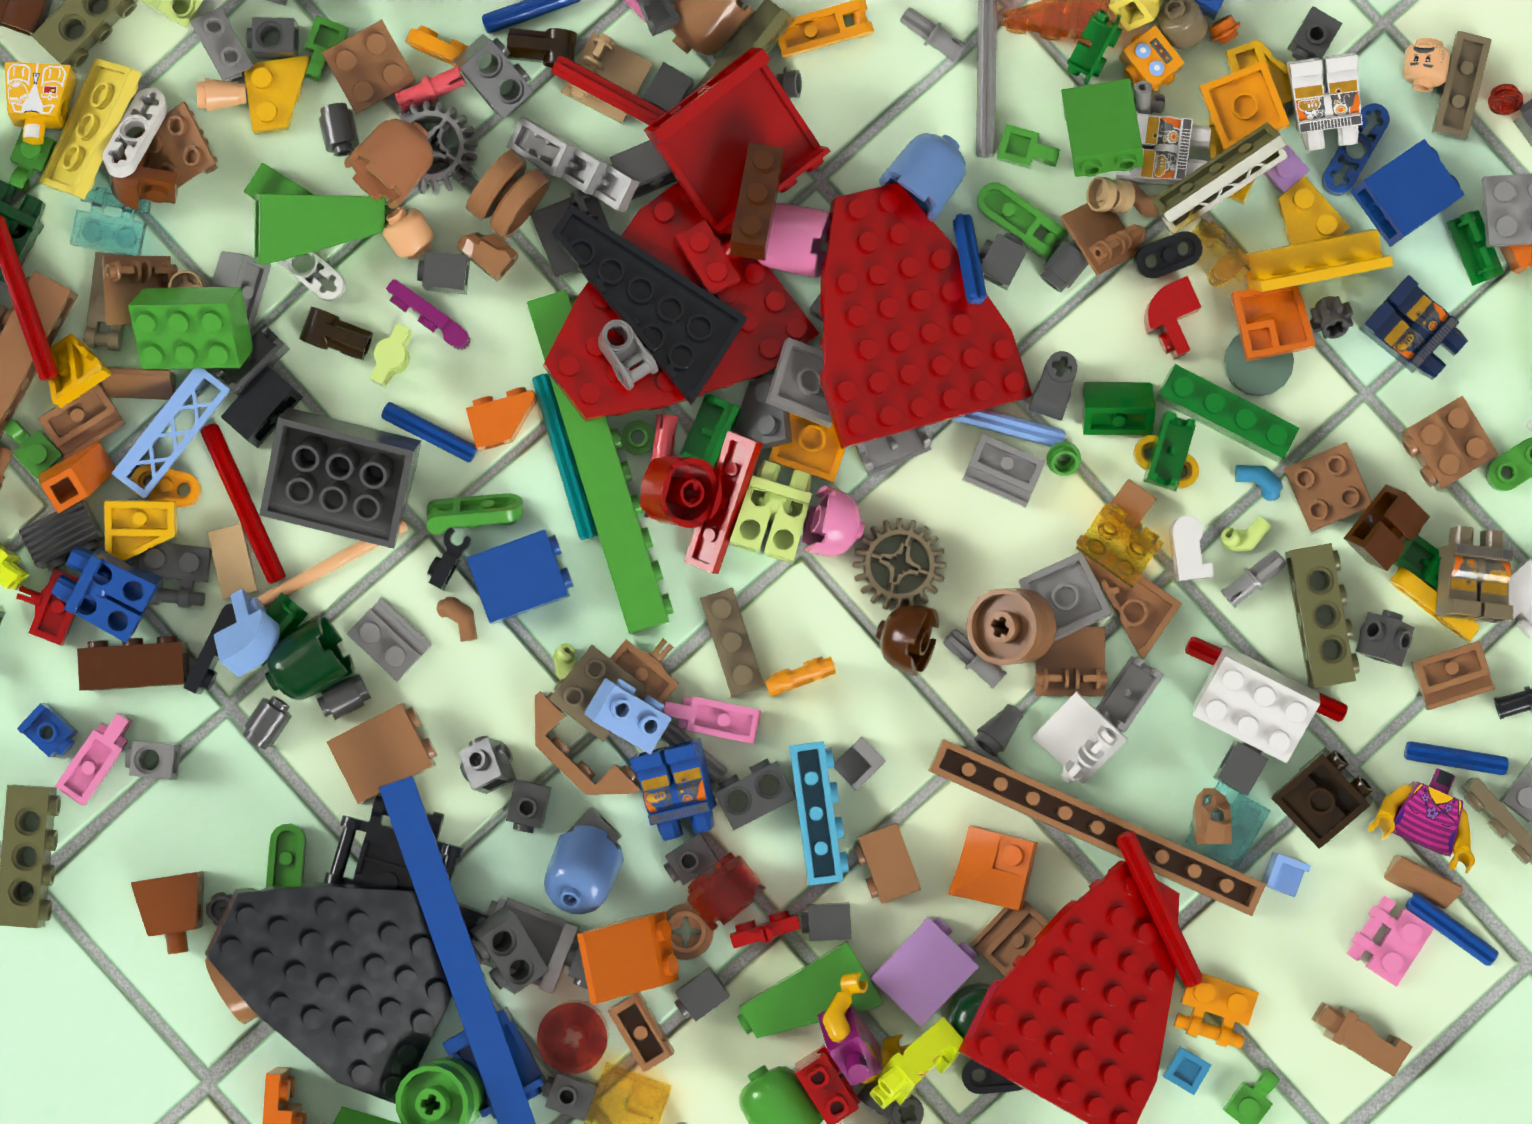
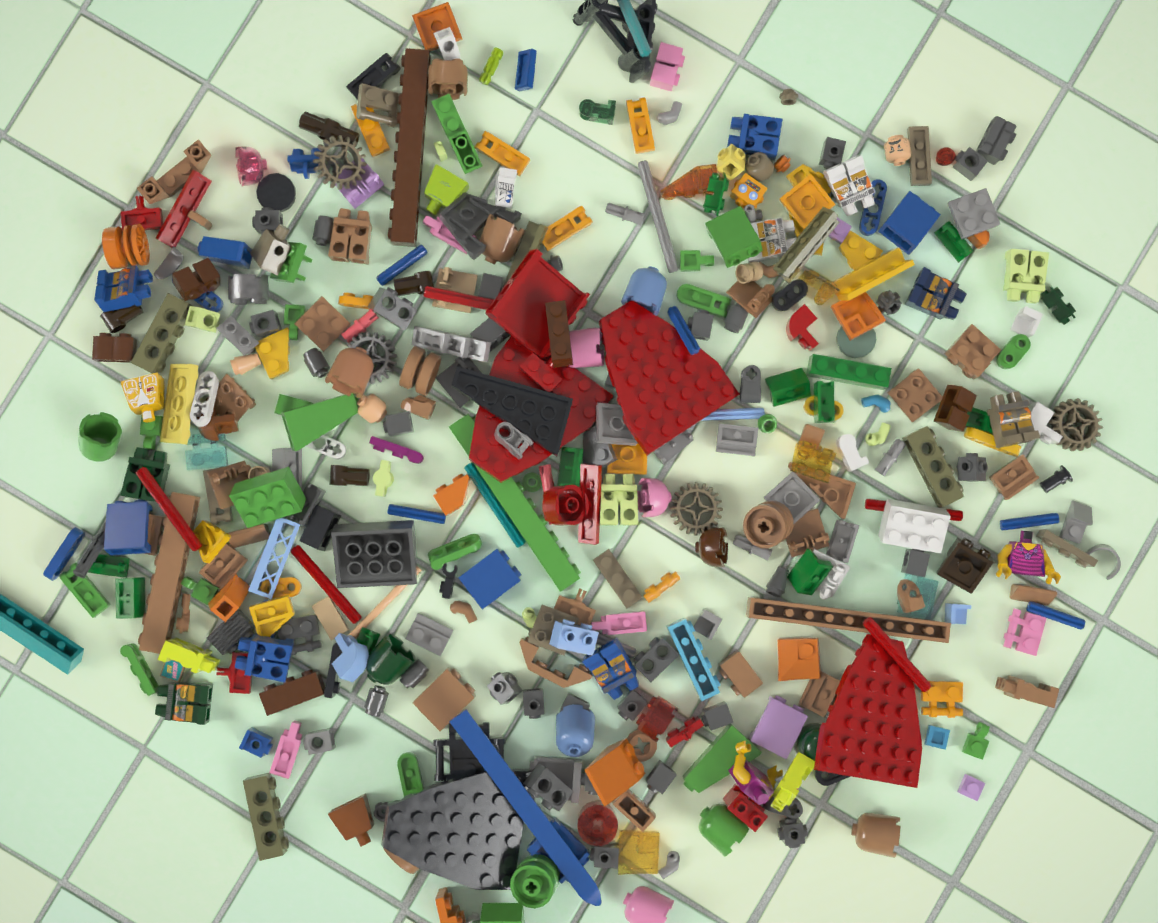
camera: 25 degrees left, 0 degrees up
none -> green panel [787,549,834,595]

